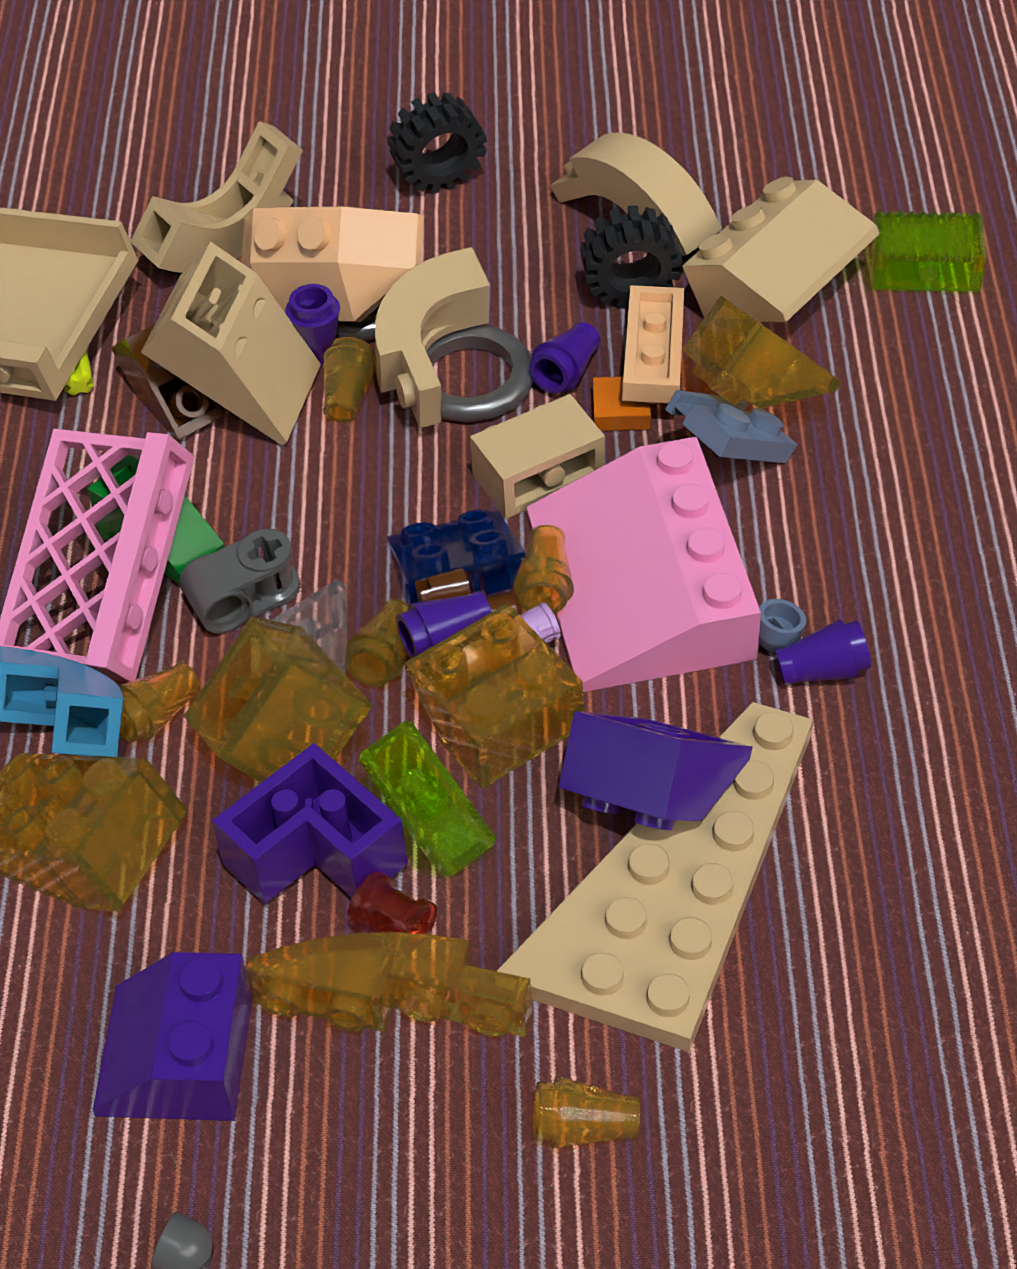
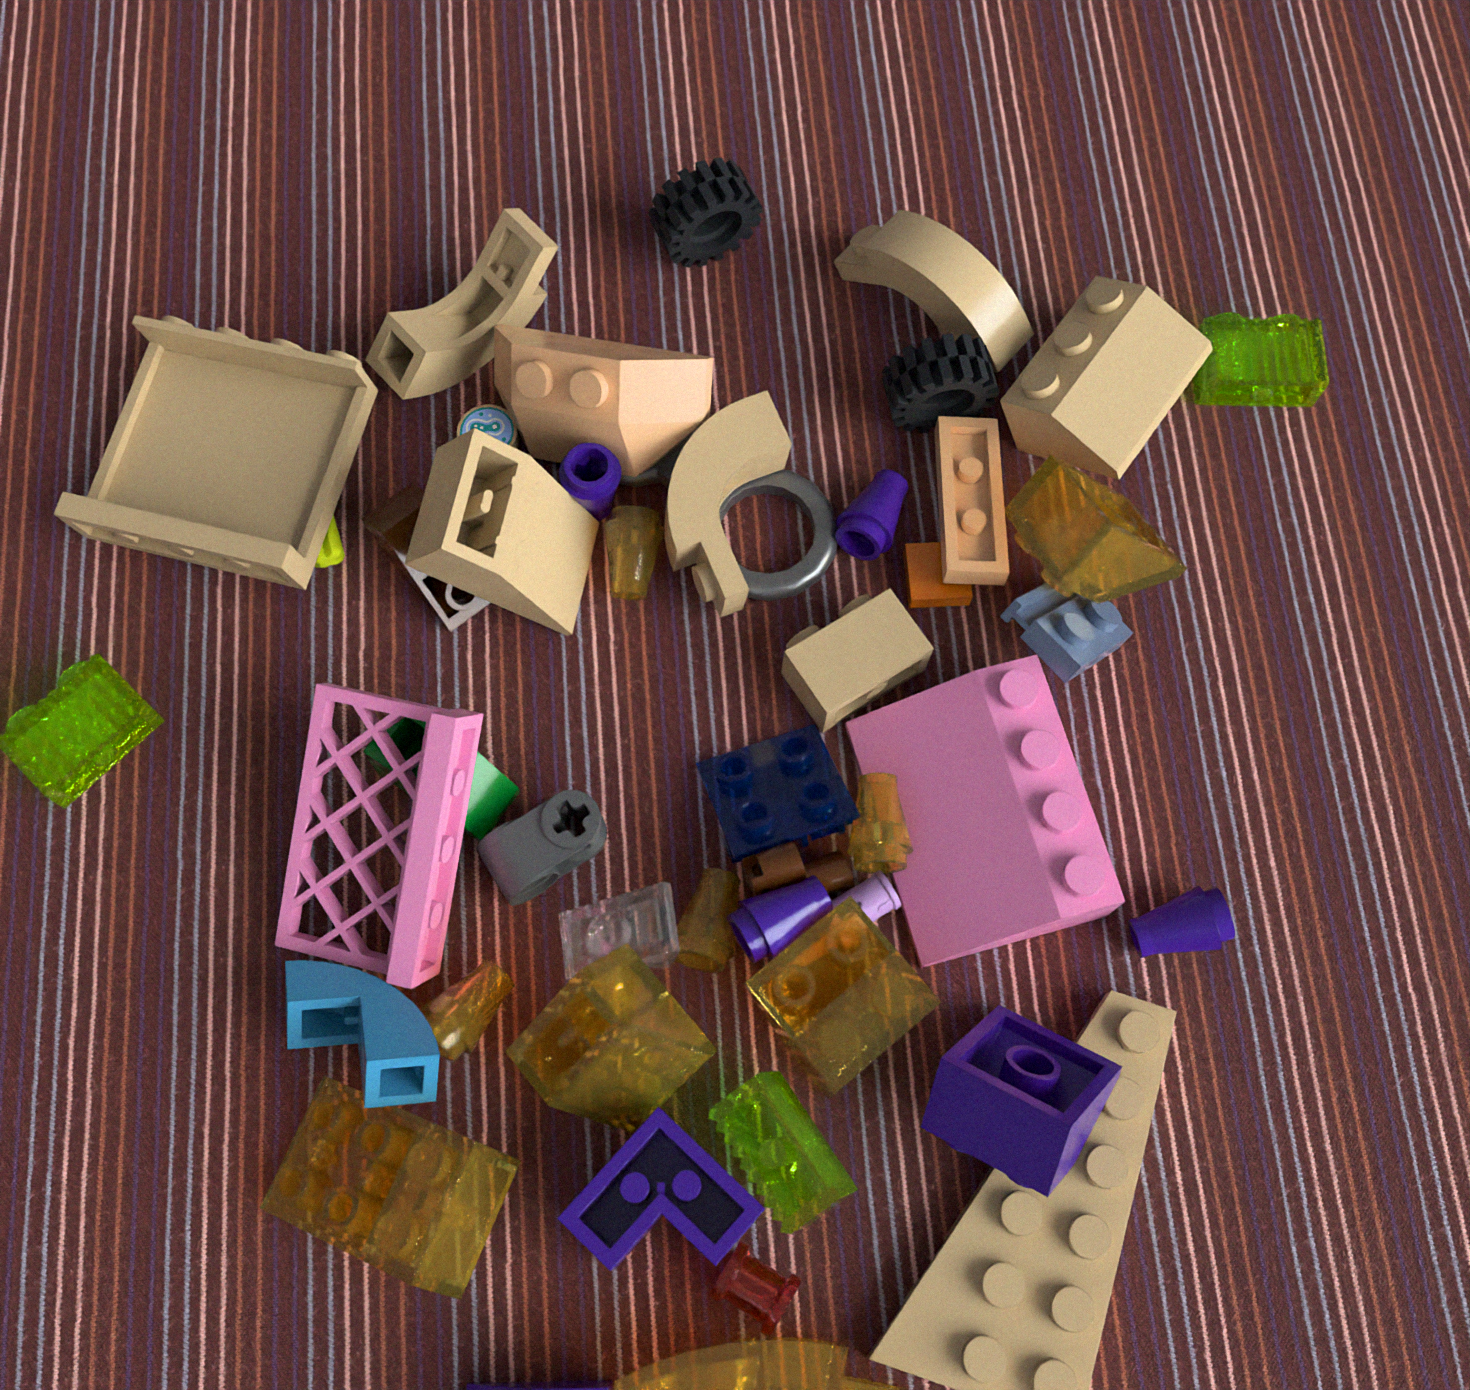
camera: 10 degrees left, 20 degrees up
sand blue hinge [759,599,806,653] -> none

